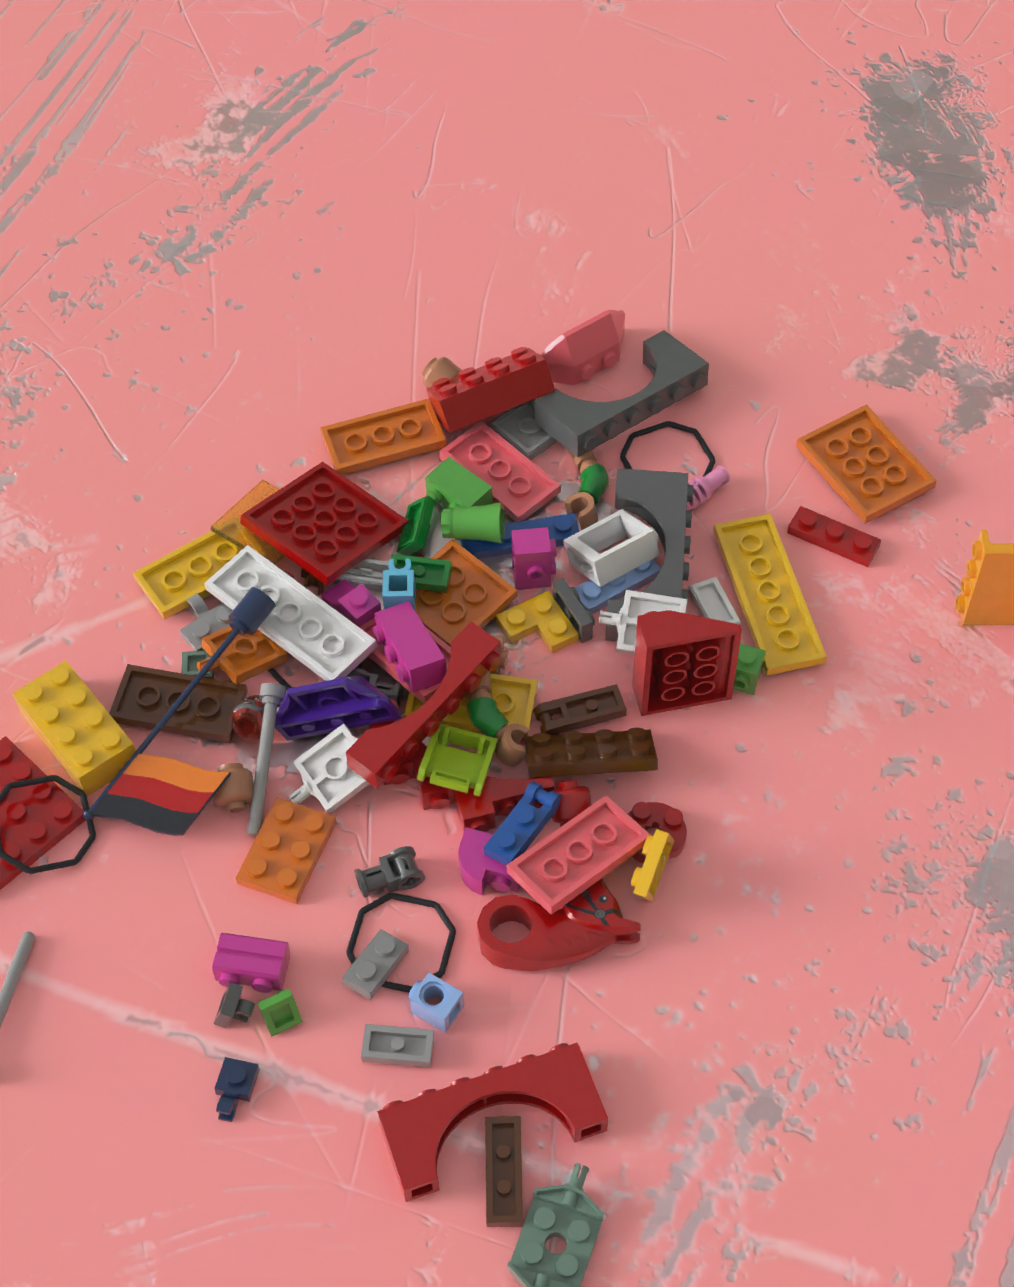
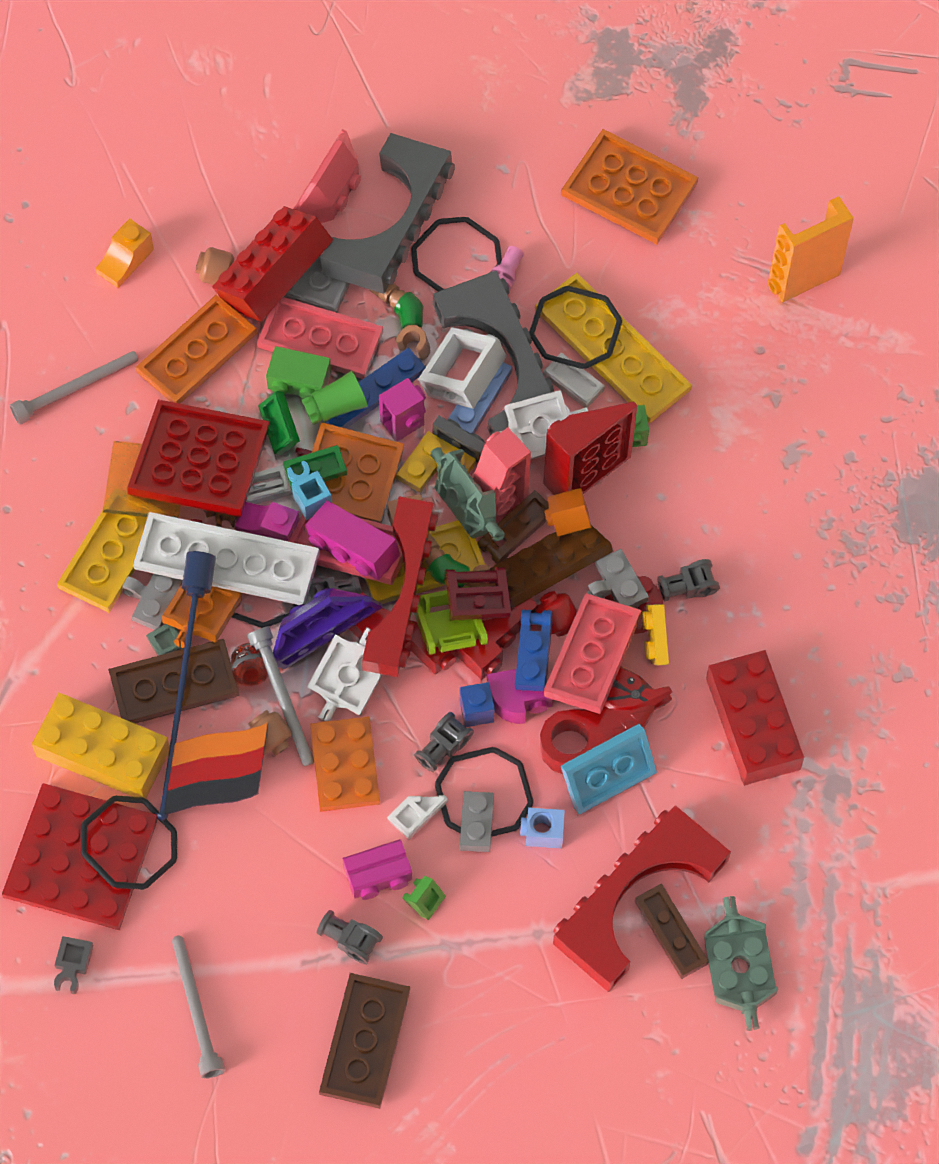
camera: 30 degrees left, 10 degrees up
dark grey tile [213,982,255,1028] -> none
dark blue plate [214,1057,260,1122] -> none
light grey plate [361,1024,435,1068] -> none
red plate [787,506,881,567] -> none
none -> light grey piece [9,351,139,425]
none -> light orange arch [95,218,154,288]
none -> dark grey connector [316,910,383,965]
none -> reddish brown plate [319,973,411,1109]
none -> white tile [387,795,449,840]
none -> sand green plate [430,447,505,541]
none -> dark red plate [444,567,511,620]
none -> blue brick [459,682,495,727]
none -> coral wedge [473,427,531,523]
none -> black piece [529,286,622,369]
none -> orange brick [544,488,591,536]
none -> medium azure plate [561,724,657,815]
none -> light grey plate [587,549,649,608]
none -> dark grey connector [657,559,720,602]
none -> red brick [706,650,805,786]

